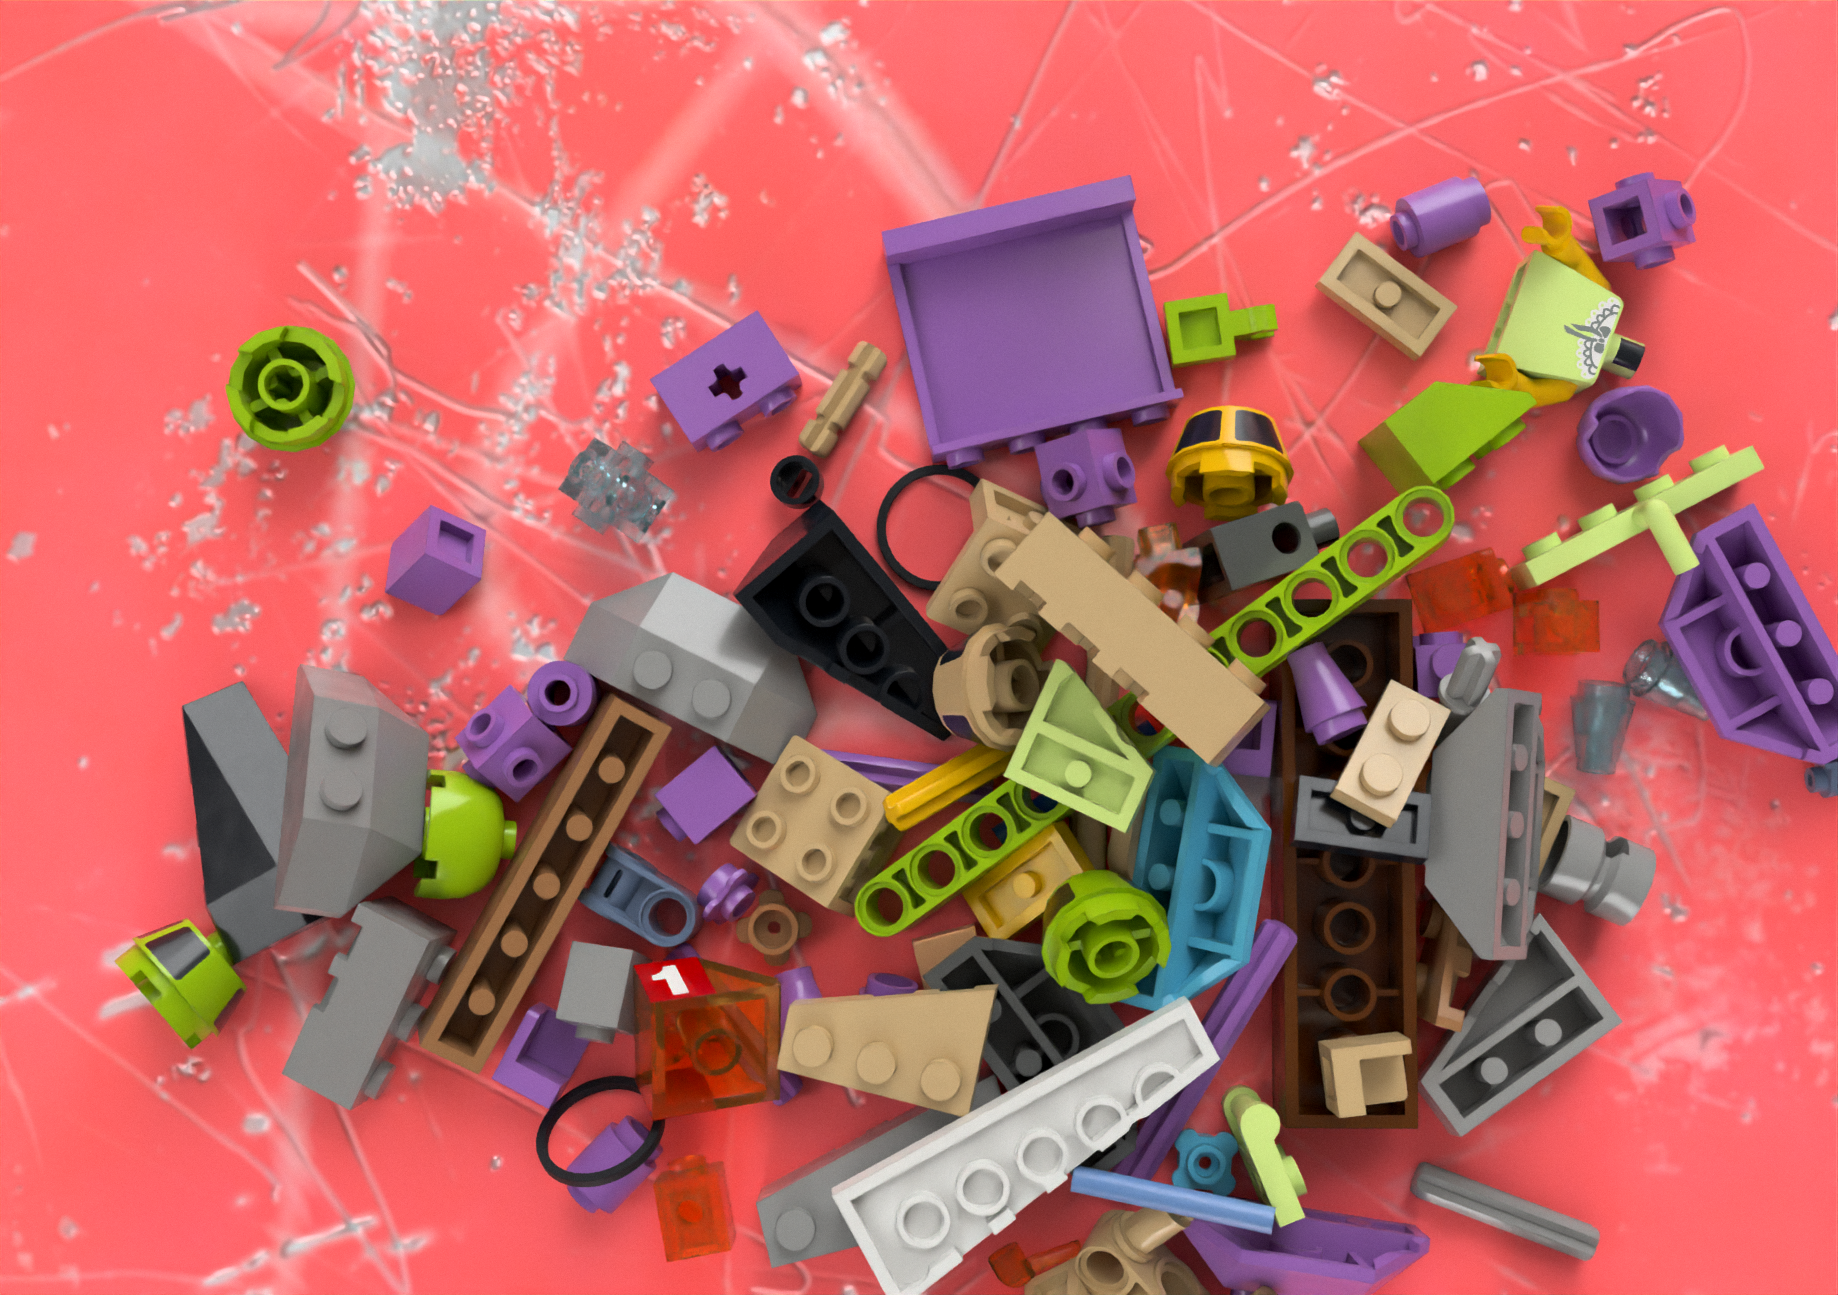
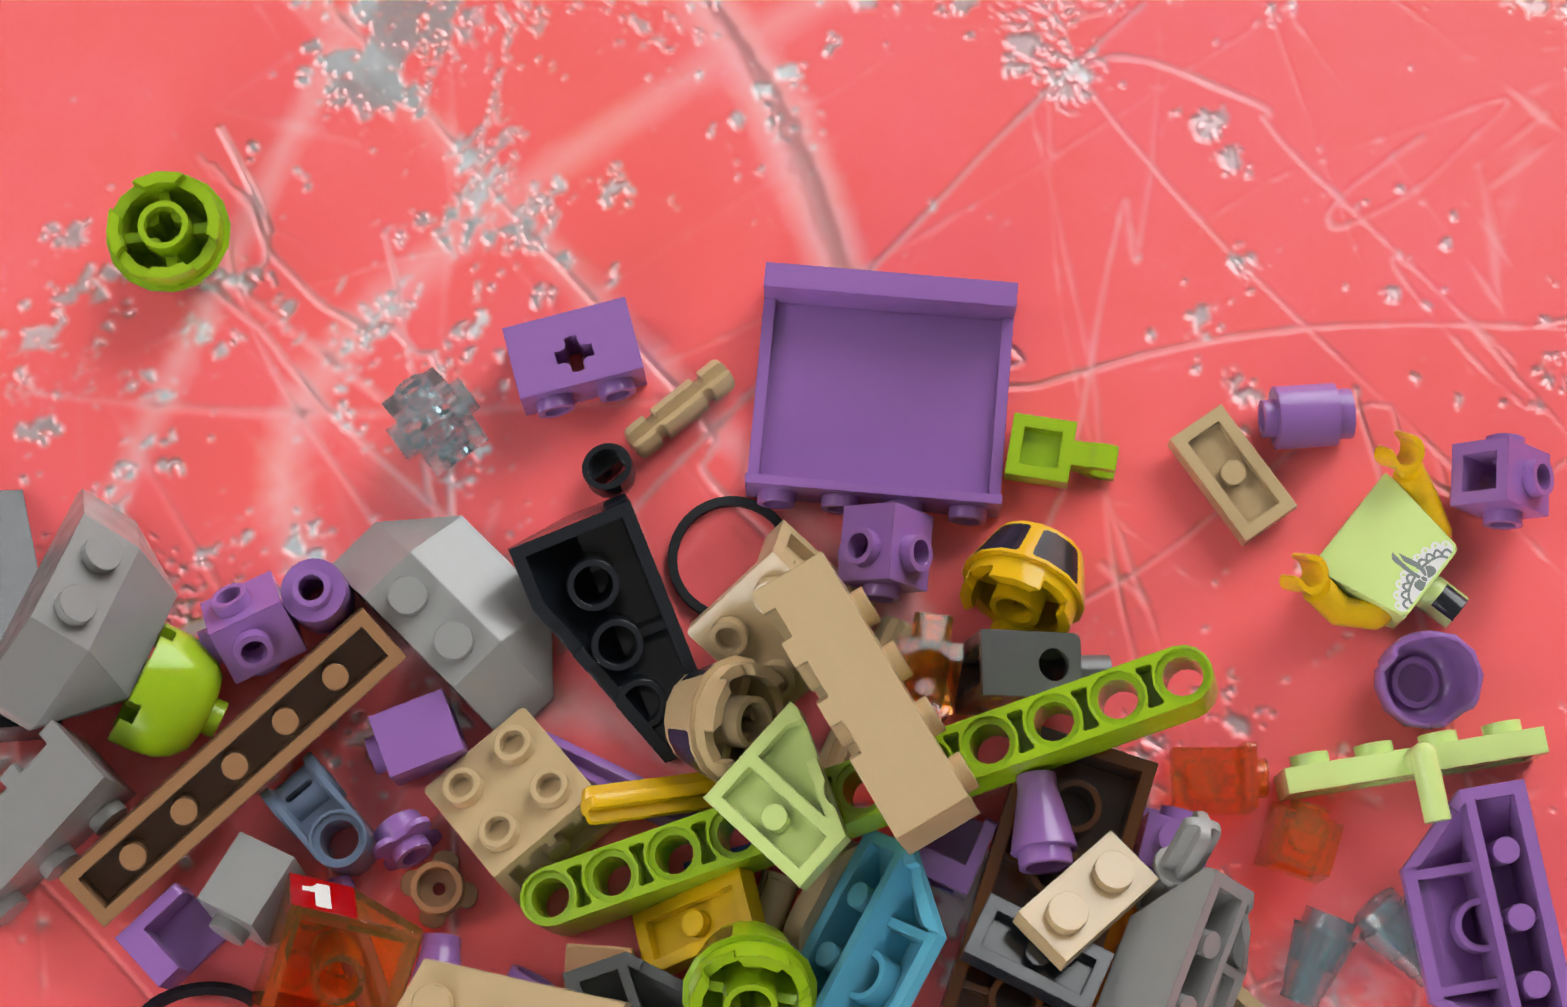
camera: 20 degrees right, 10 degrees down
medium lavender panel [385,505,486,615] -> none
lime slope [1358,381,1537,495] -> none

